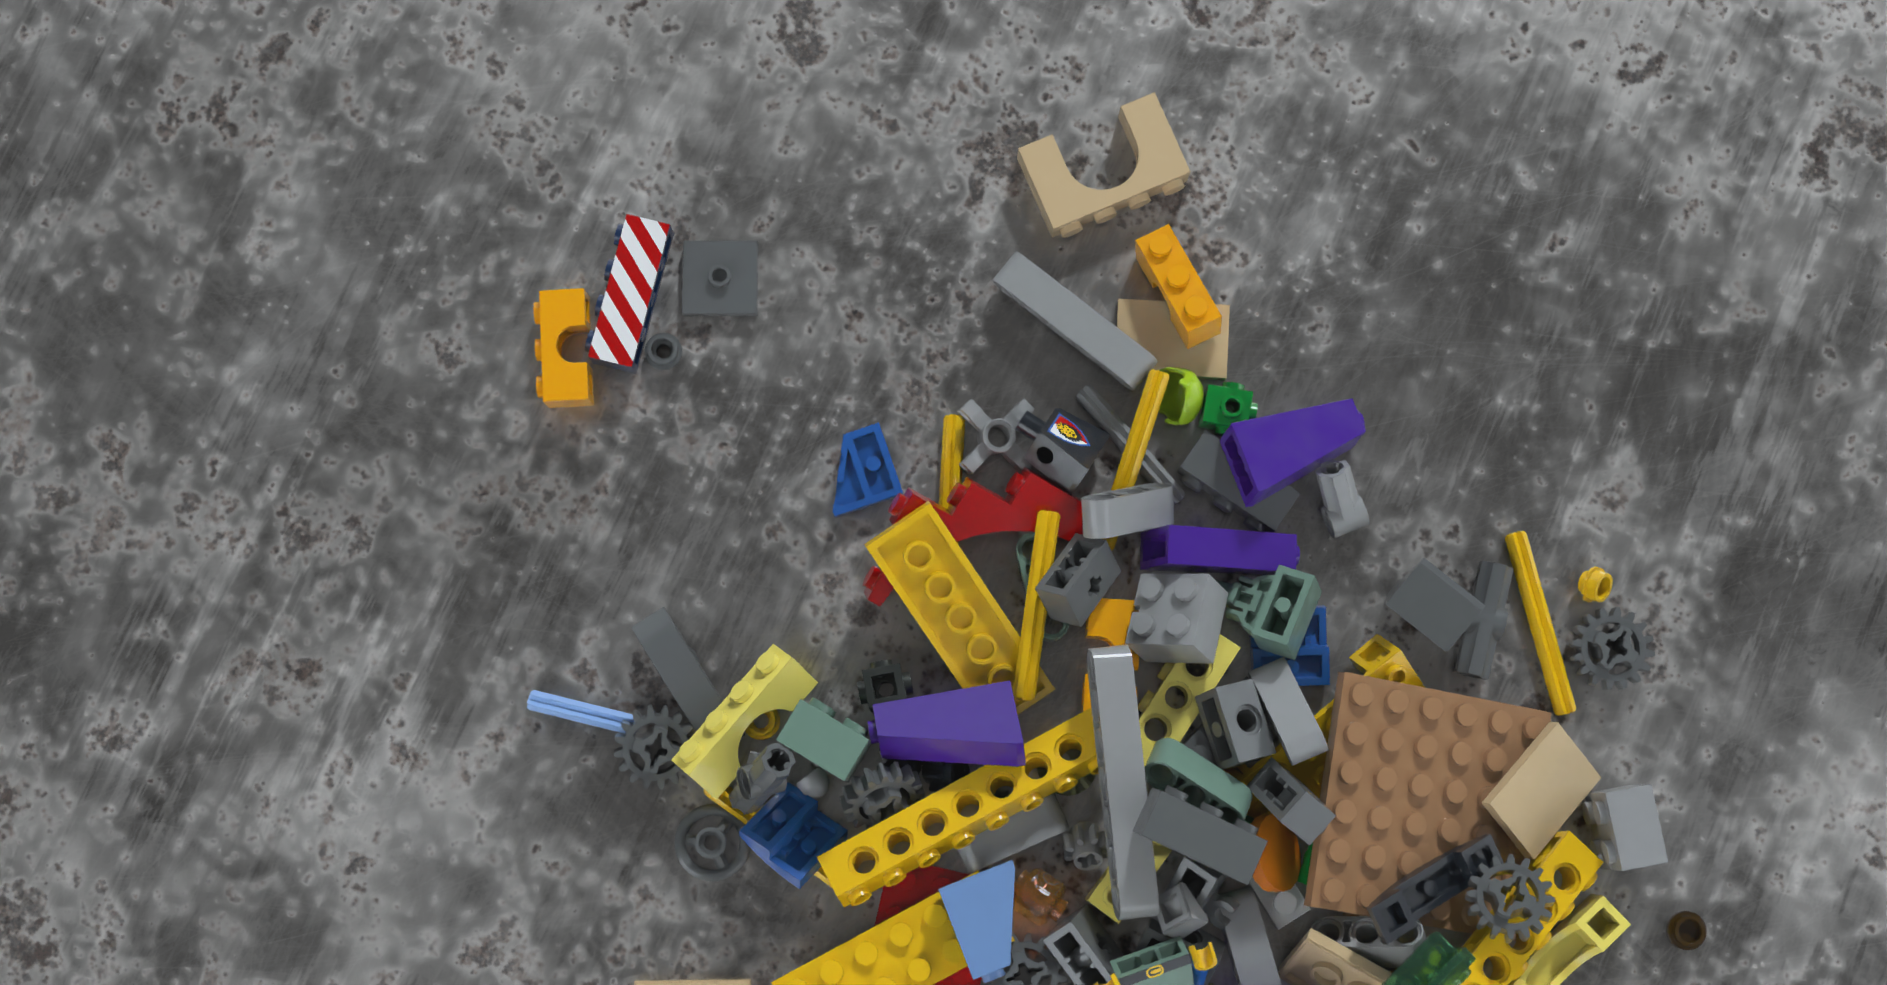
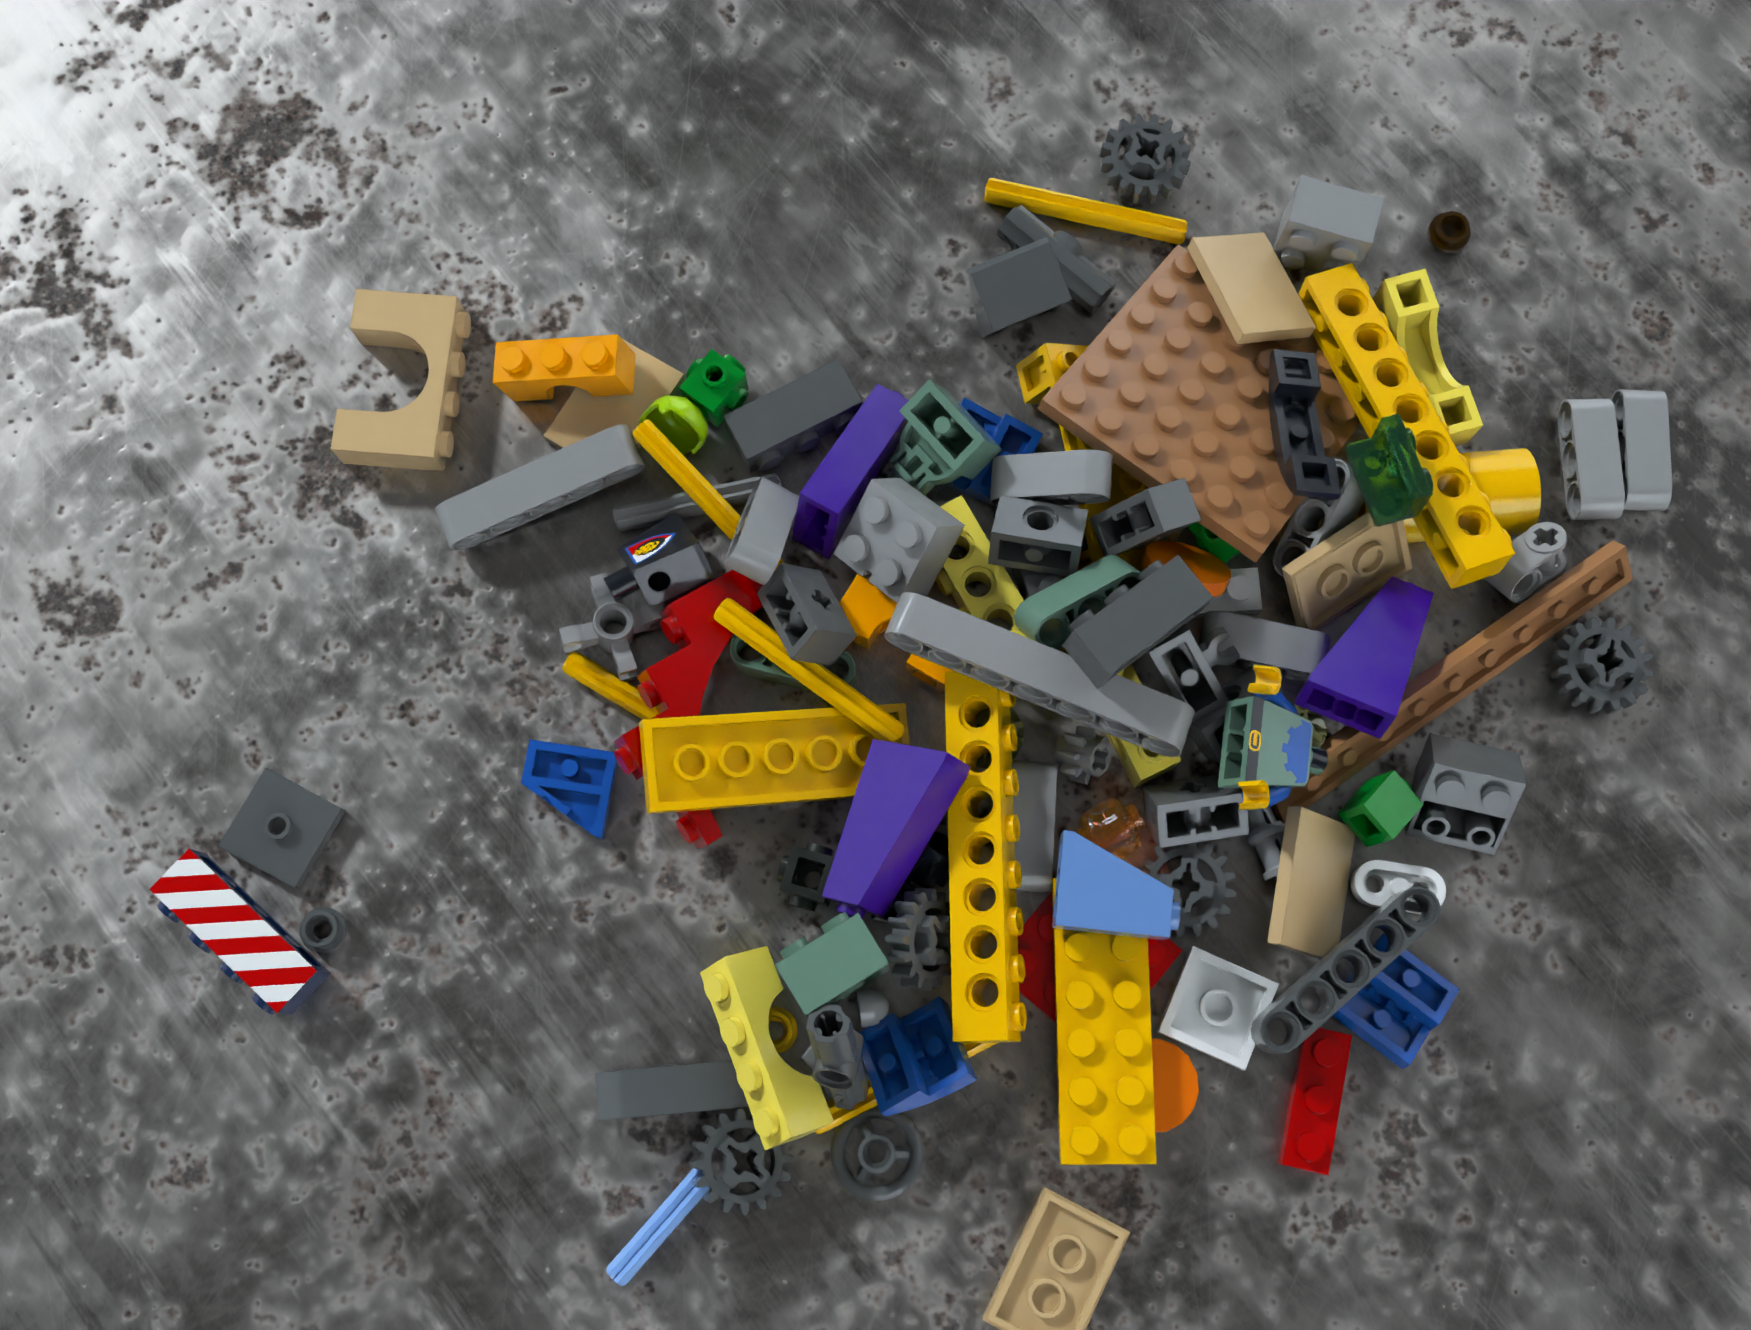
camera: 60 degrees left, 5 degrees down
light orange arch [533,288,594,408] -> none
light grey slope [1157,882,1208,938] -> none
dark purple slope [1219,398,1366,507] -> none
light grey piece [1315,460,1370,539] -> none
dark grey gear [1465,854,1555,944] -> none
yellow plate [1578,566,1613,603] -> none

